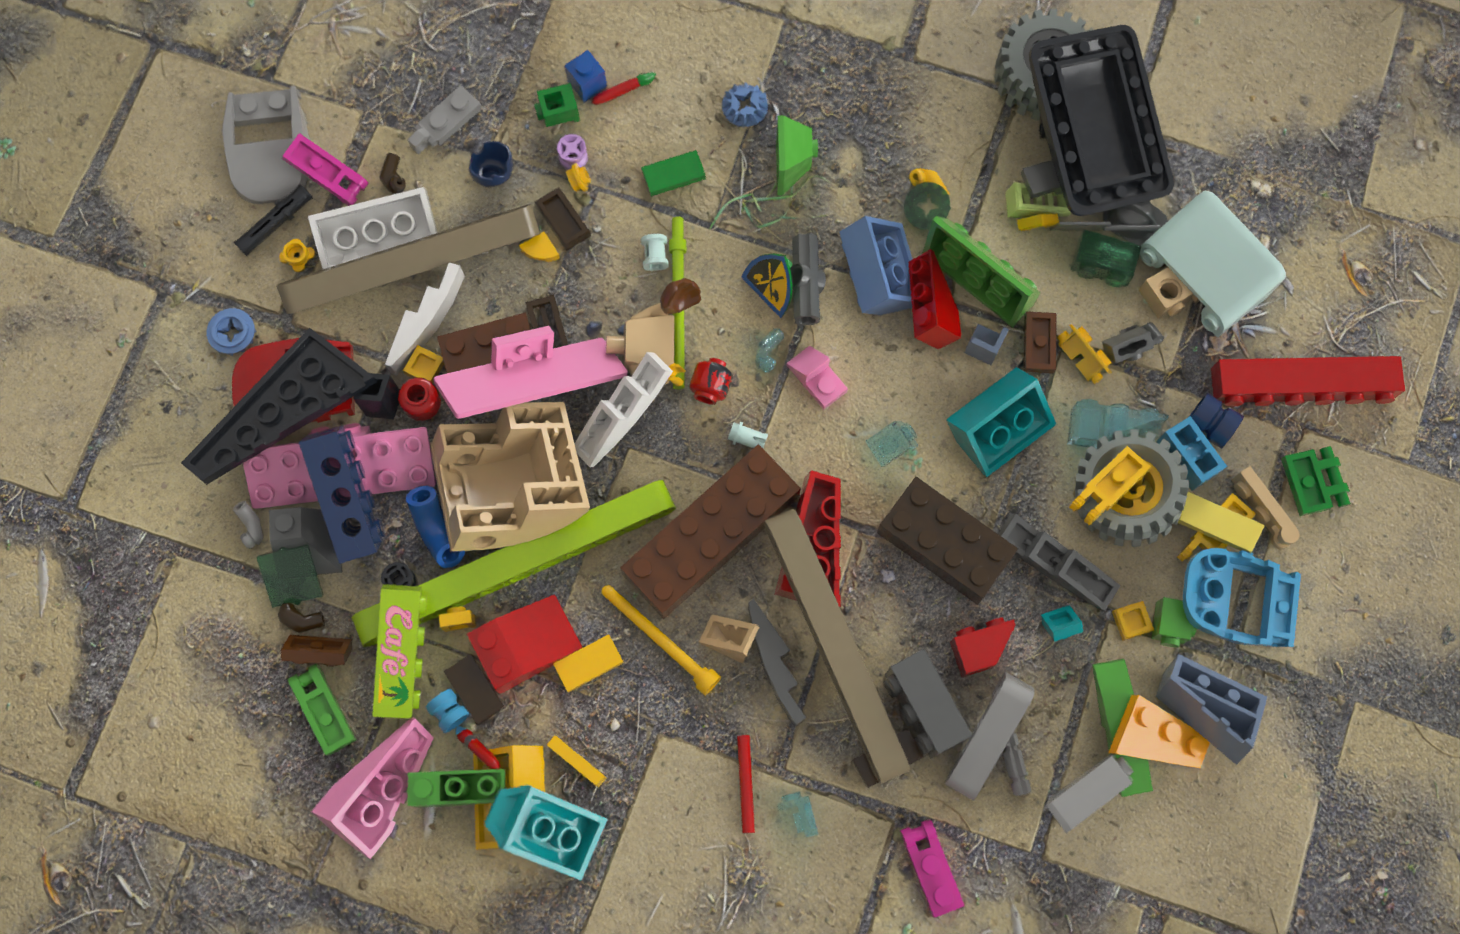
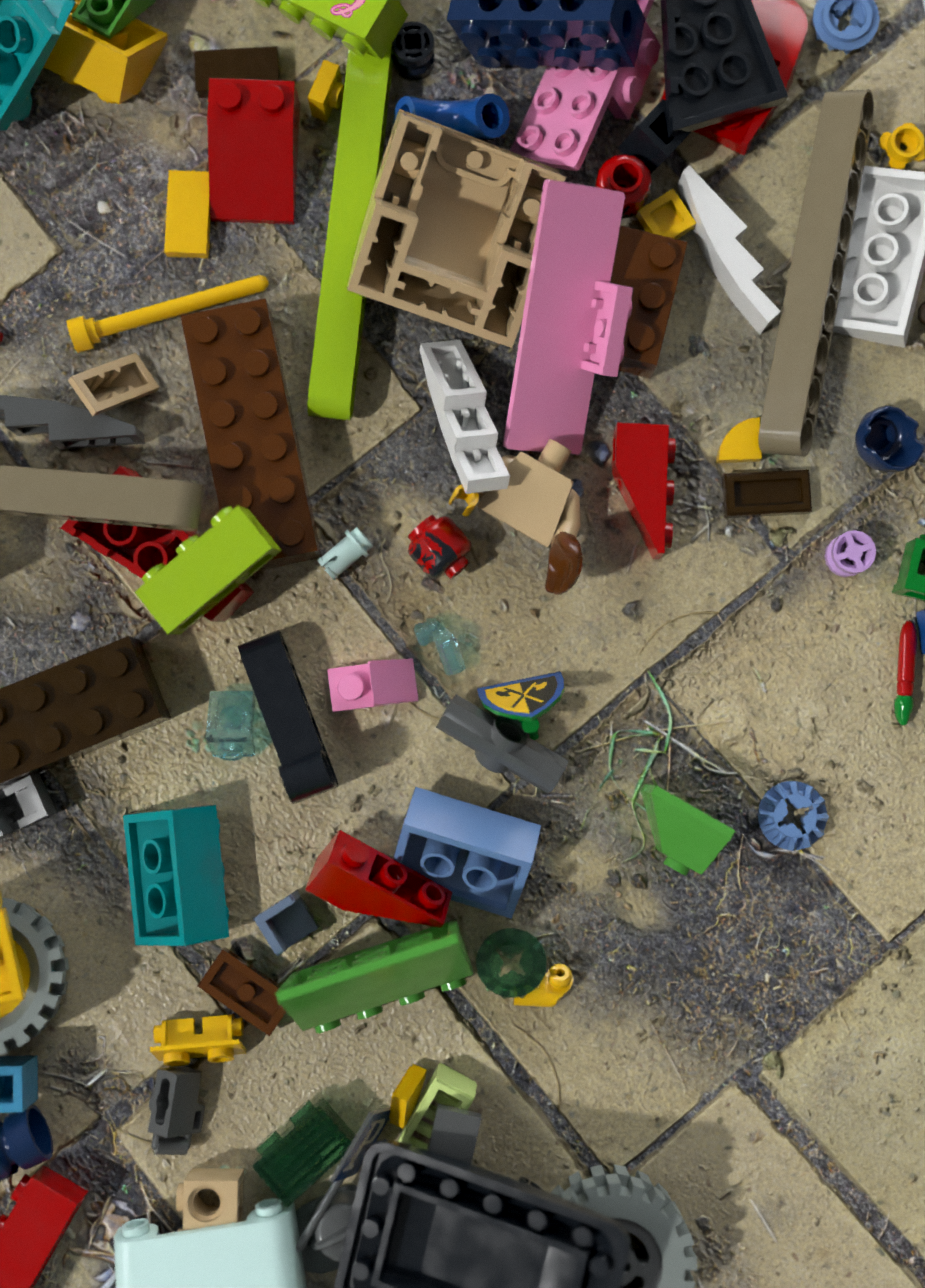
camera: 120 degrees right, 10 degrees up
dark azure wheel [425,688,470,733] -> none
red piece [455,726,500,769] -> none
dark brown tile [525,295,568,349] -> none
yellow tile [547,735,607,788] -> none
yellow plate [566,163,591,192] -> none
green tile [641,150,706,197] -> none
light aqua bush [641,234,669,271] -> none
lime bar [669,217,687,390] -> none
clear light blue slope [1067,399,1169,448] -> none
none -> lime brick [134,506,282,634]
none -> black beam [238,630,339,804]
none -> red slope [611,422,676,559]

